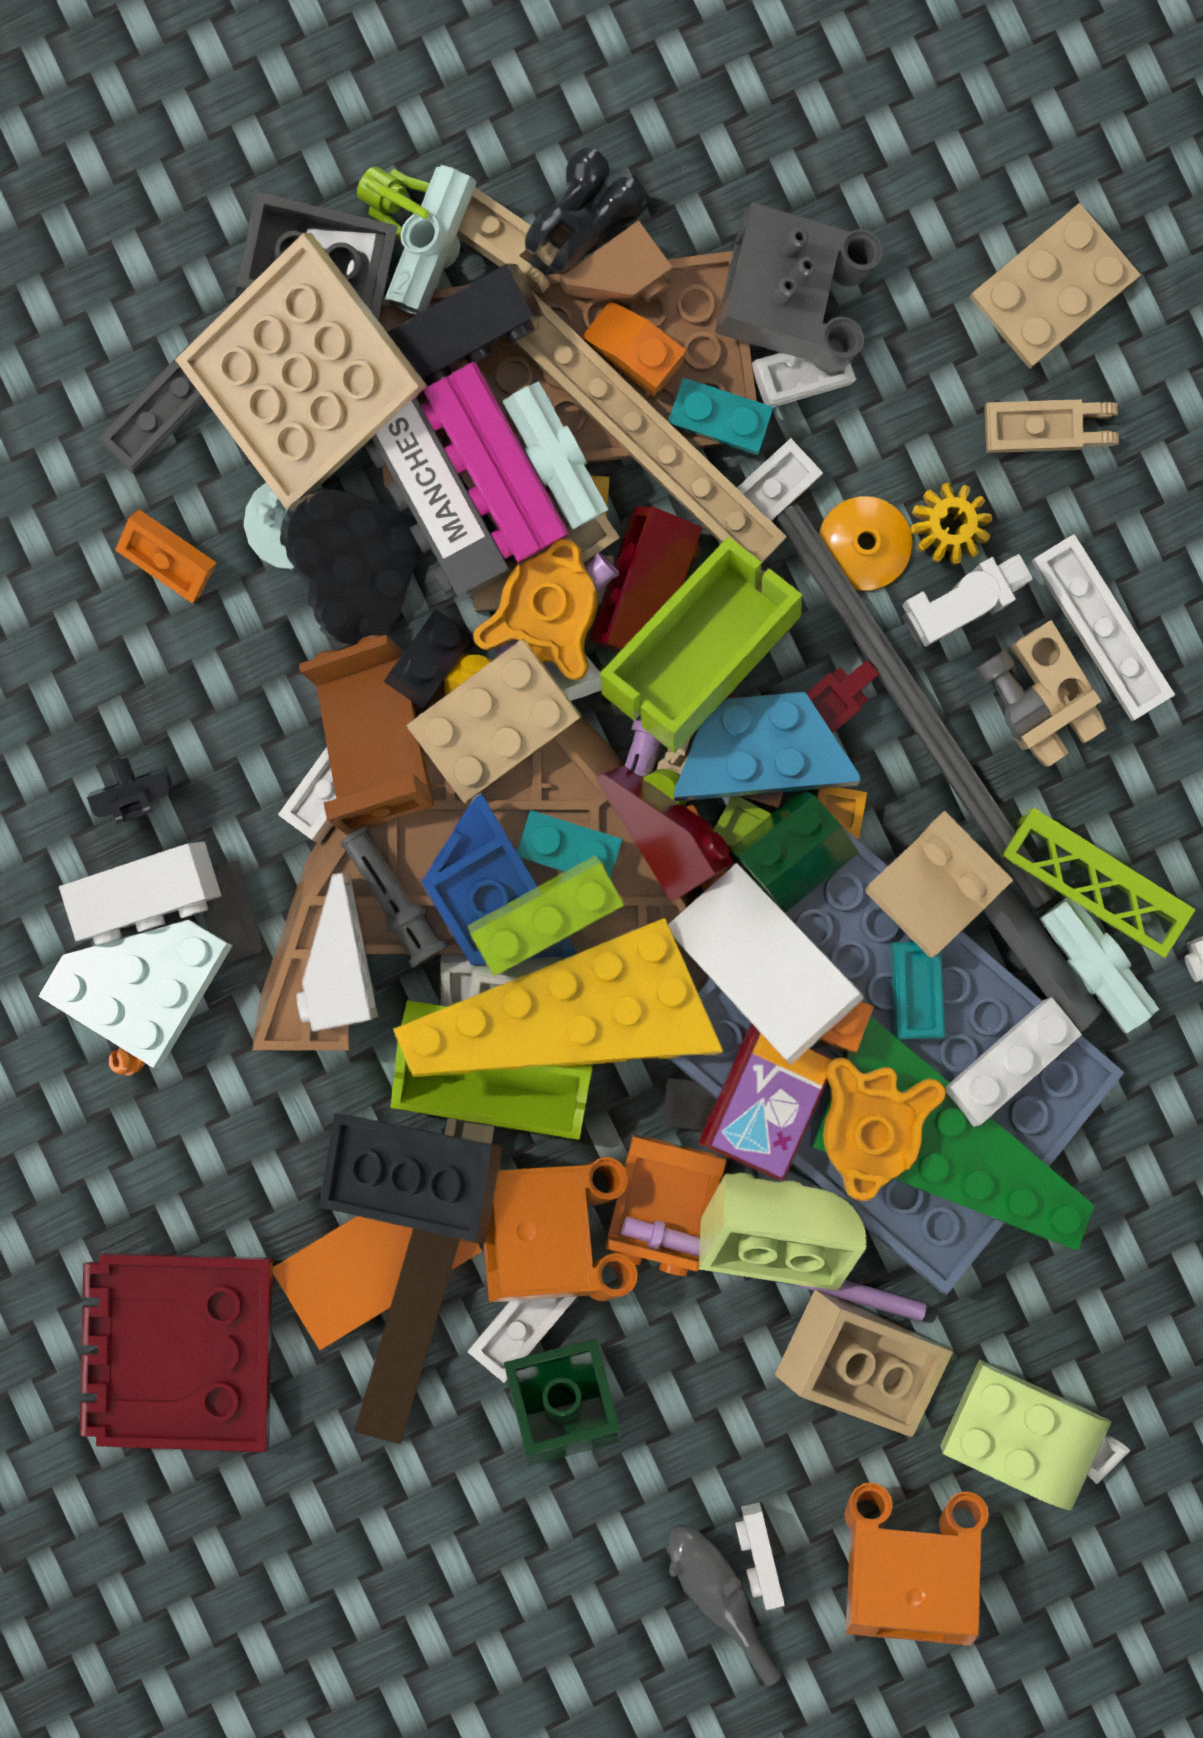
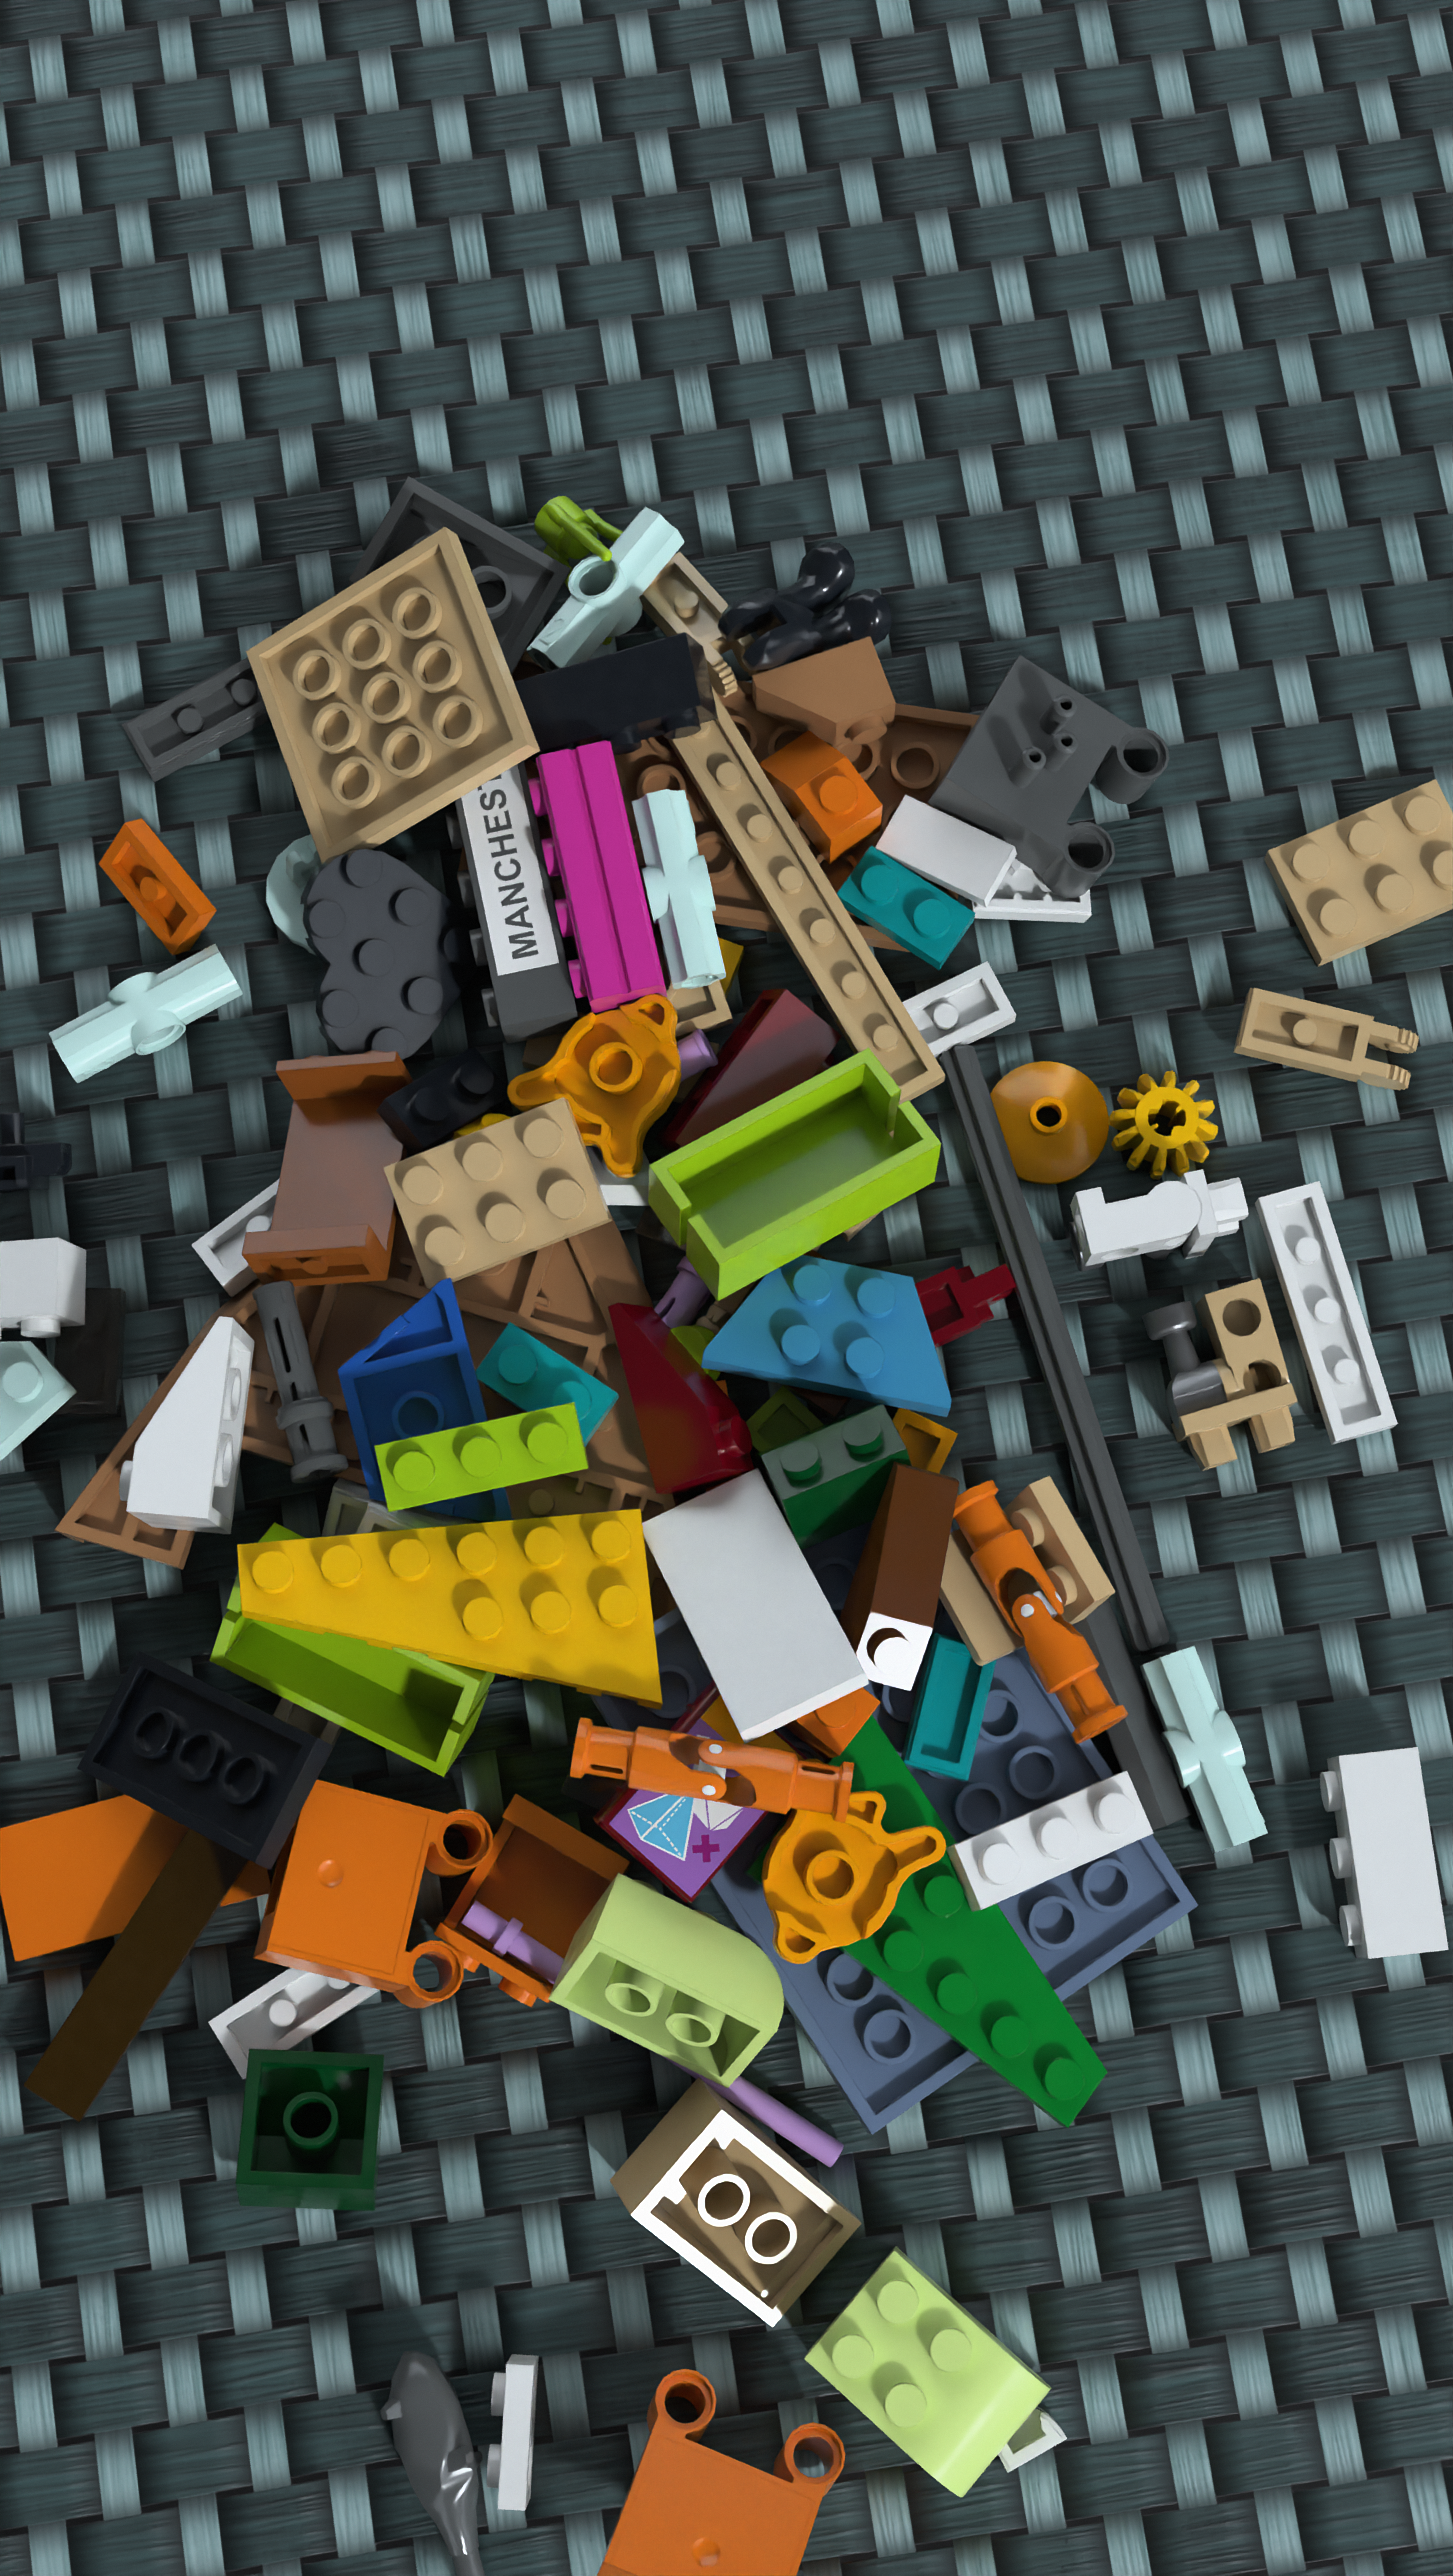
camera: 20 degrees right, 10 degrees down
lime fence [1001,807,1196,958] -> none
none -> light aqua piece [49,944,243,1084]
none -> orange piece [570,1717,854,1823]
none -> reddish brown slope [838,1461,959,1691]
none -> white tile [875,794,1017,908]
none -> orange piece [953,1480,1129,1744]

